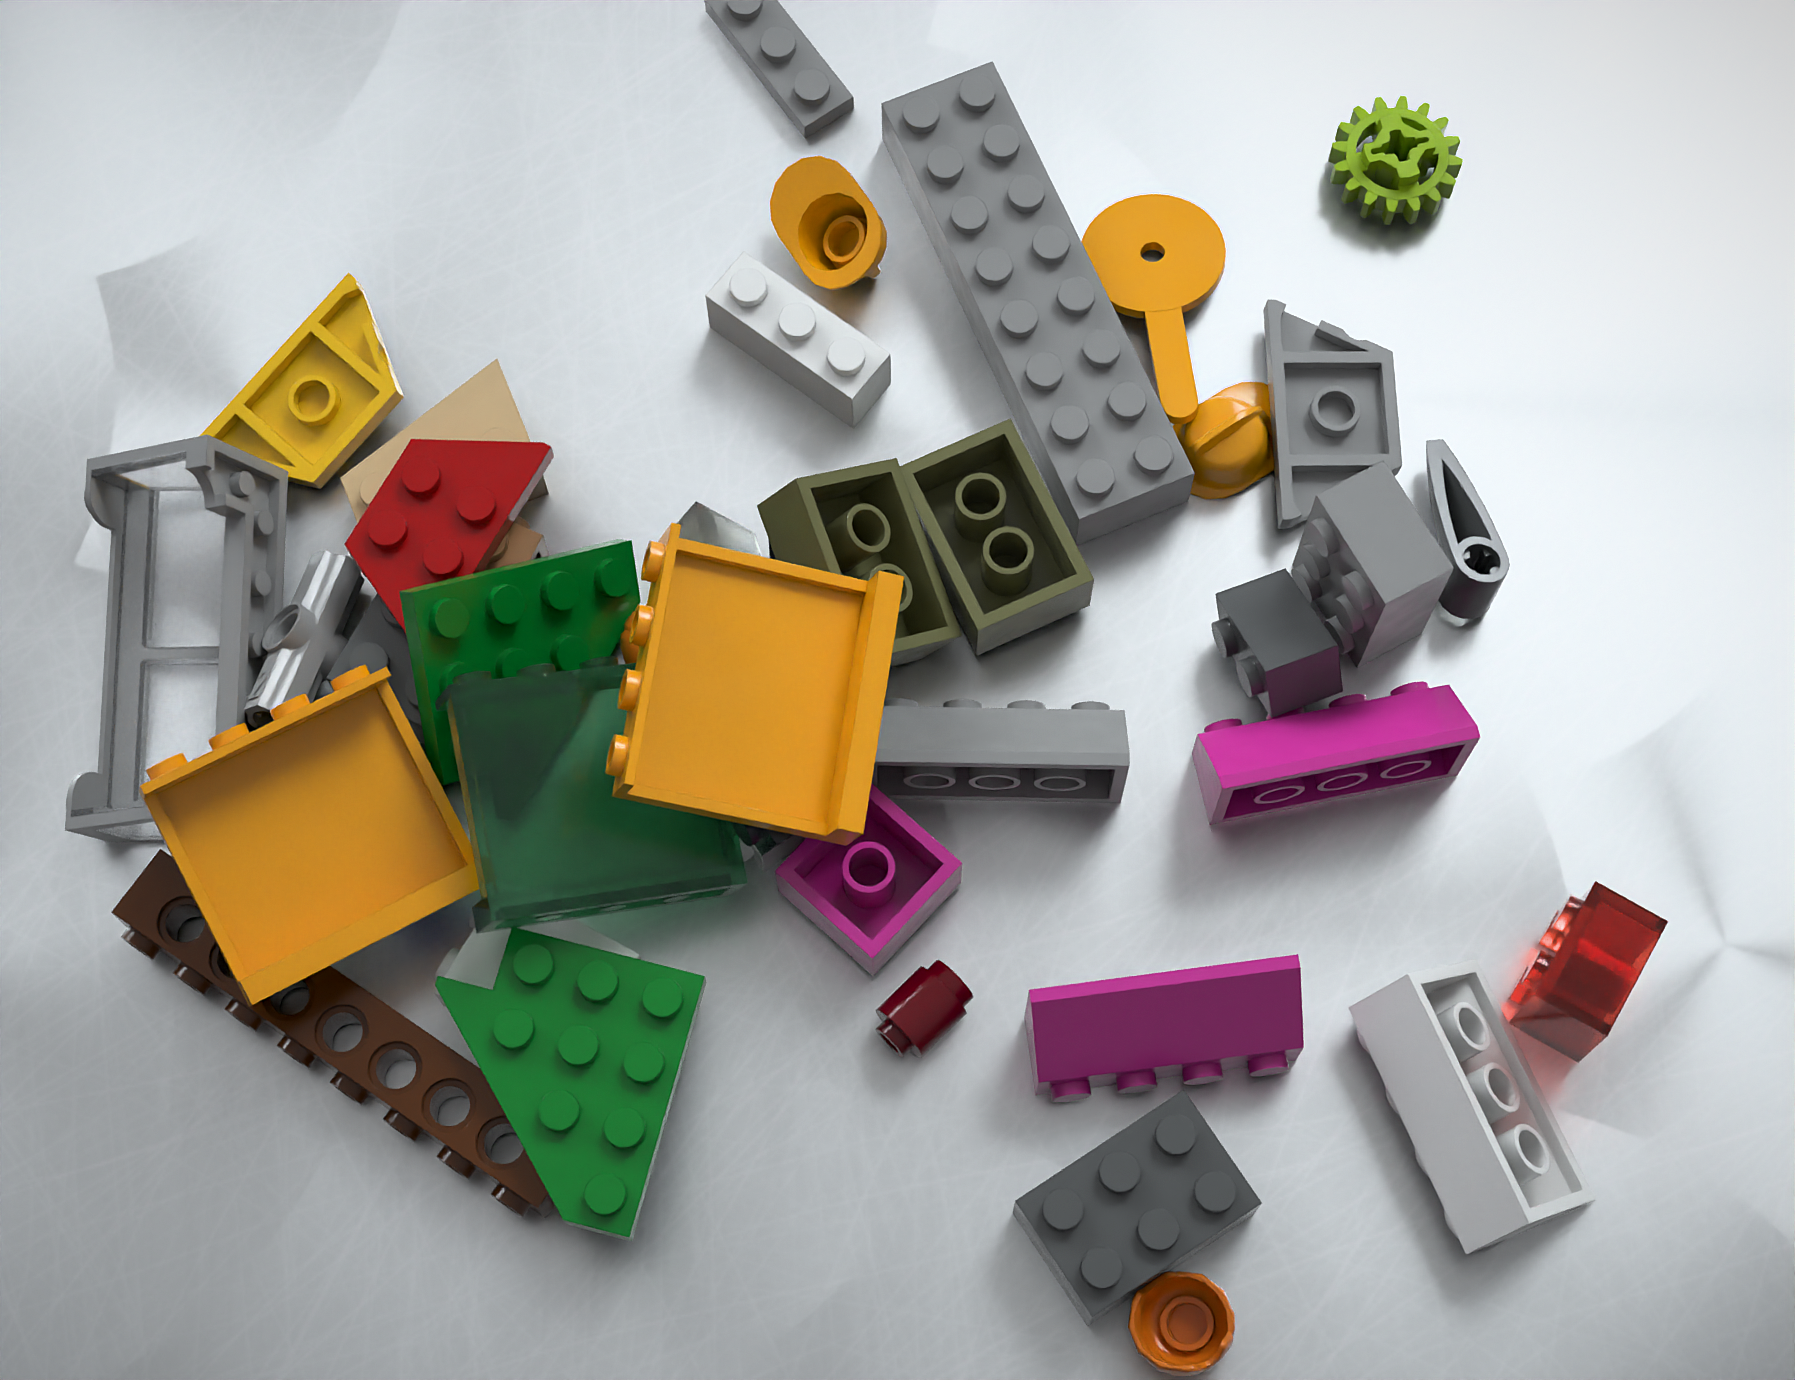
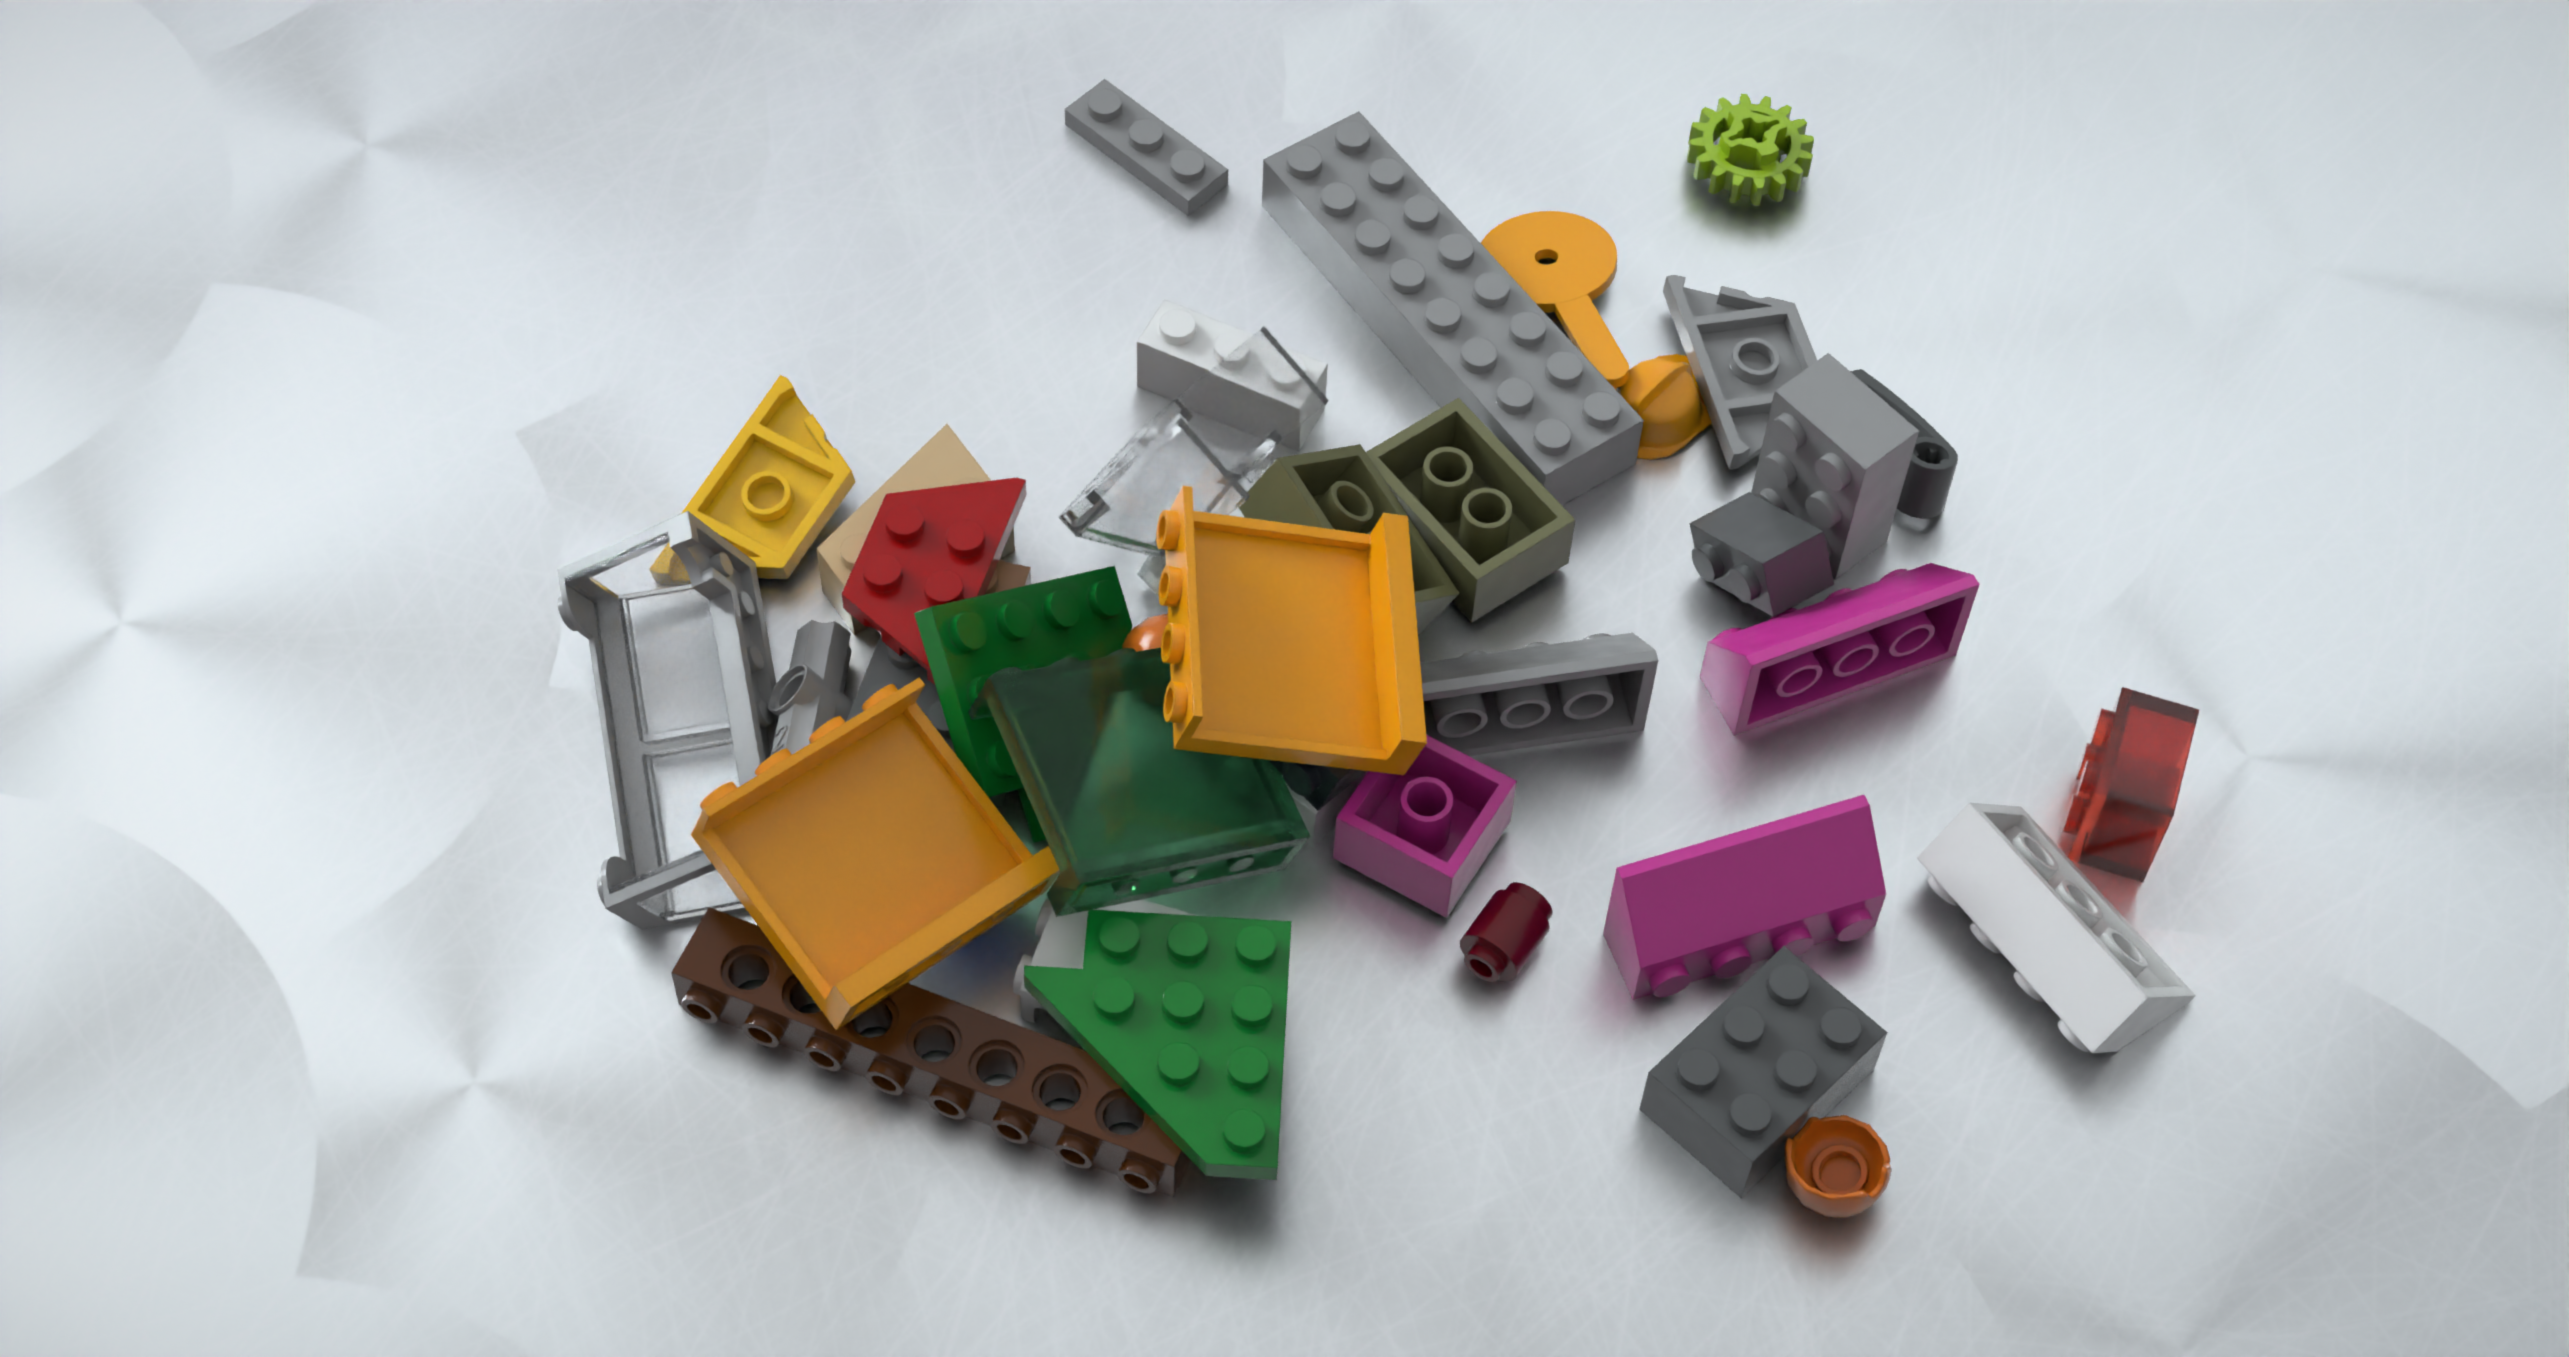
camera: 15 degrees left, 15 degrees down
light orange piece [770,156,887,290] -> none
none -> clear windscreen [1058,326,1329,560]

